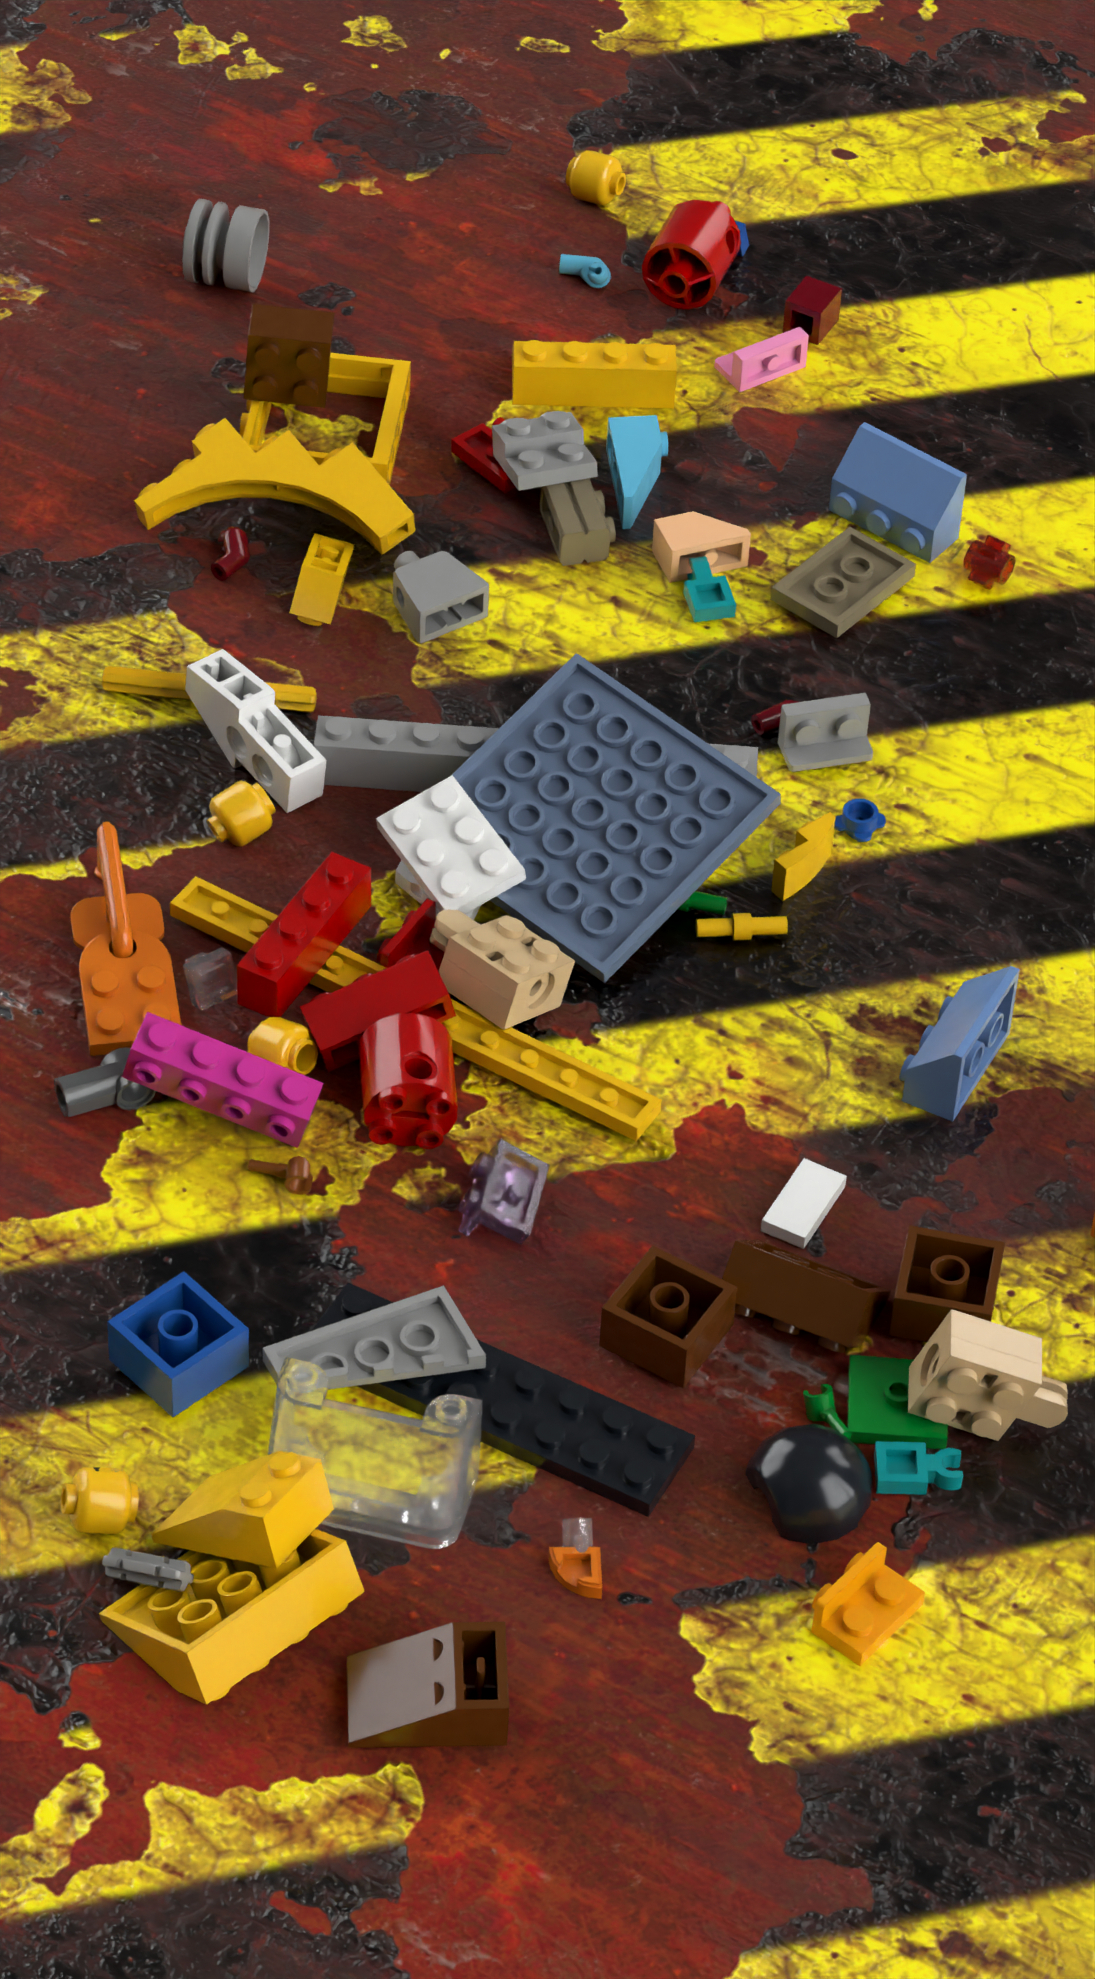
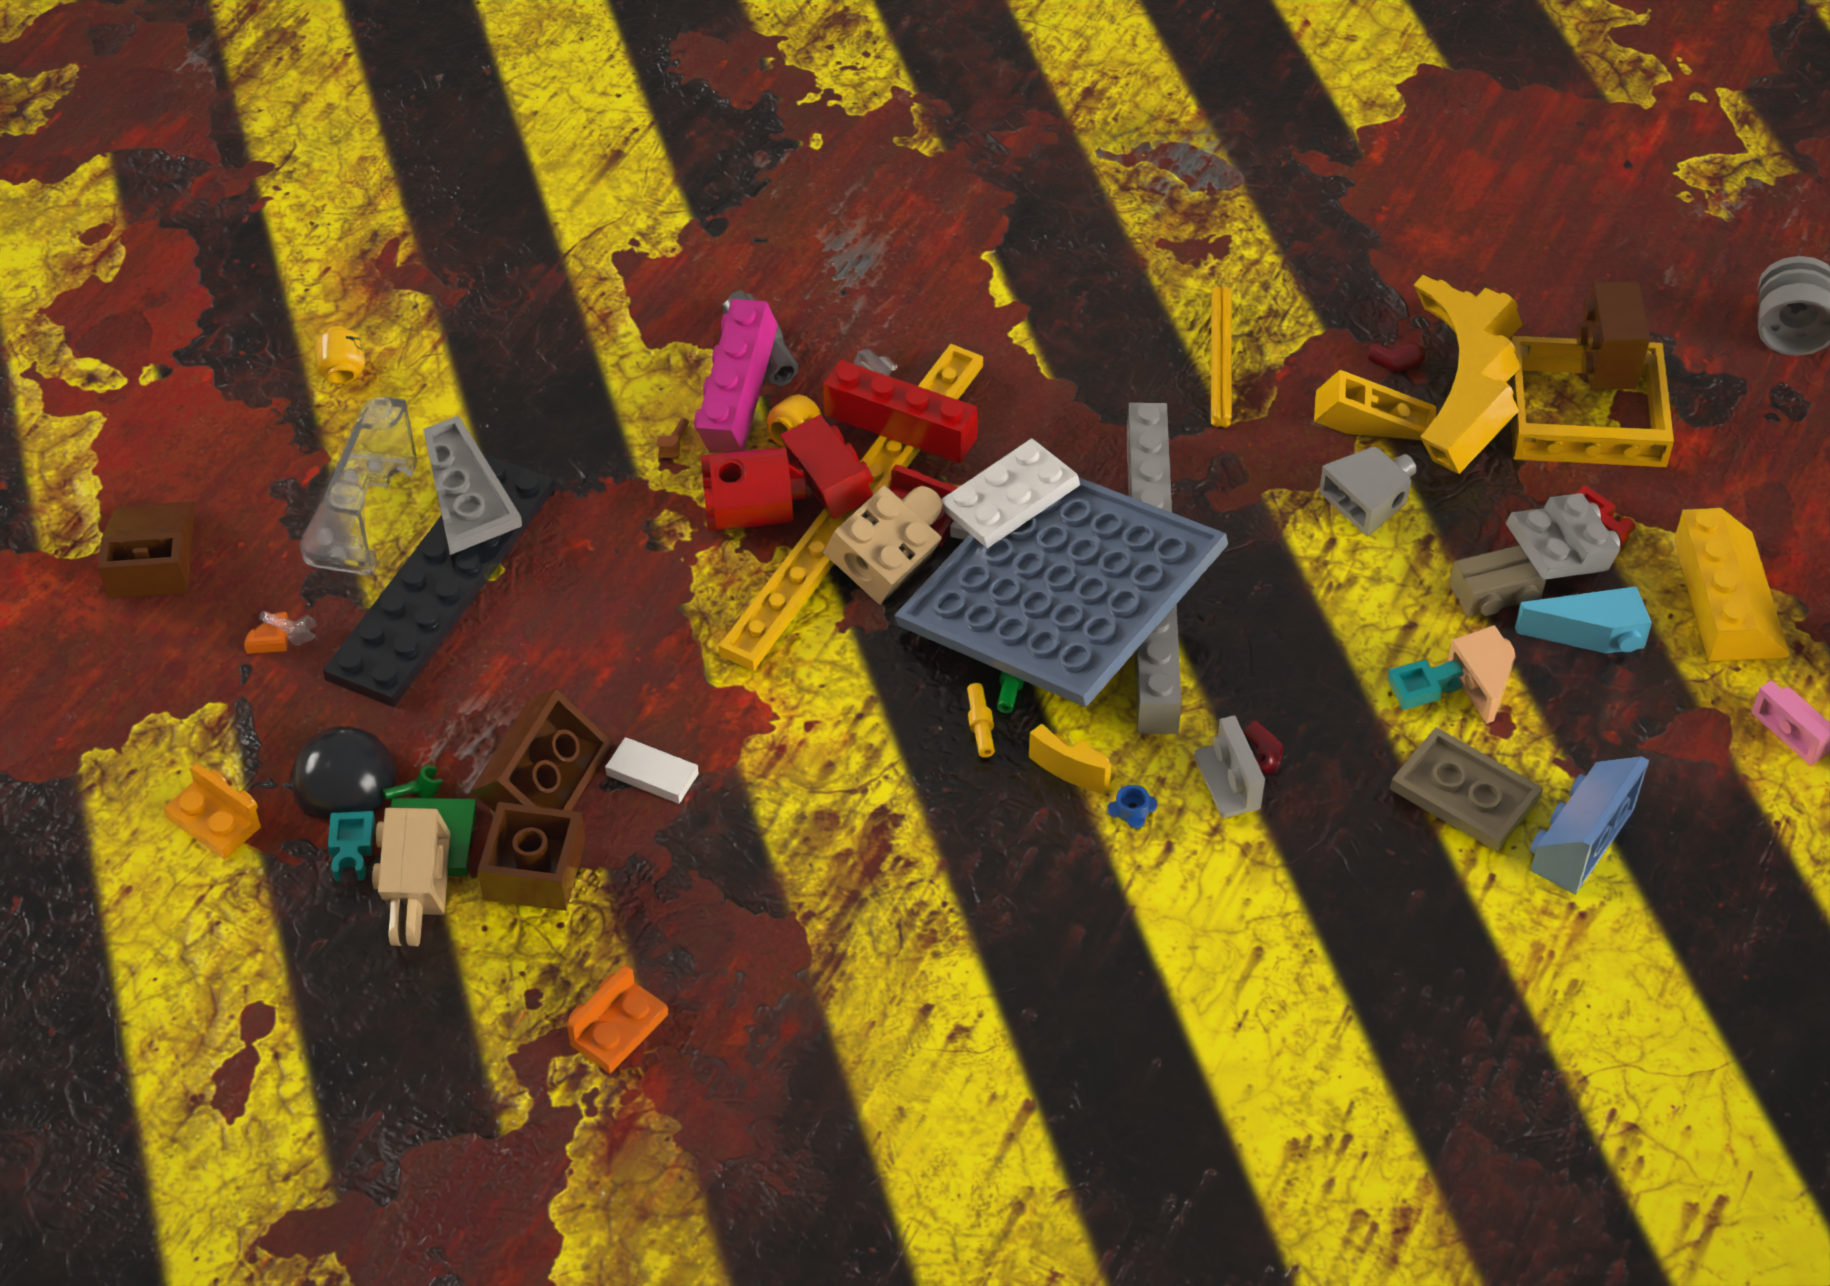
camera: 90 degrees right, 5 degrees up
orange plate [70,822,181,1056] -> none
yellow slope [99,1529,365,1705] -> none
light grey axle [102,1548,194,1592] -> none
blue brick [107,1271,249,1417] -> none
yellow slope [151,1451,334,1569] -> none
white brick [185,649,327,813] -> none
yellow head [206,780,276,847] -> none
bracket [459,1139,550,1245] -> none
reddish brown brick [599,1246,737,1388] -> none
medium blue slope [899,966,1020,1122] -> none
clear red gear [963,535,1016,590] -> none

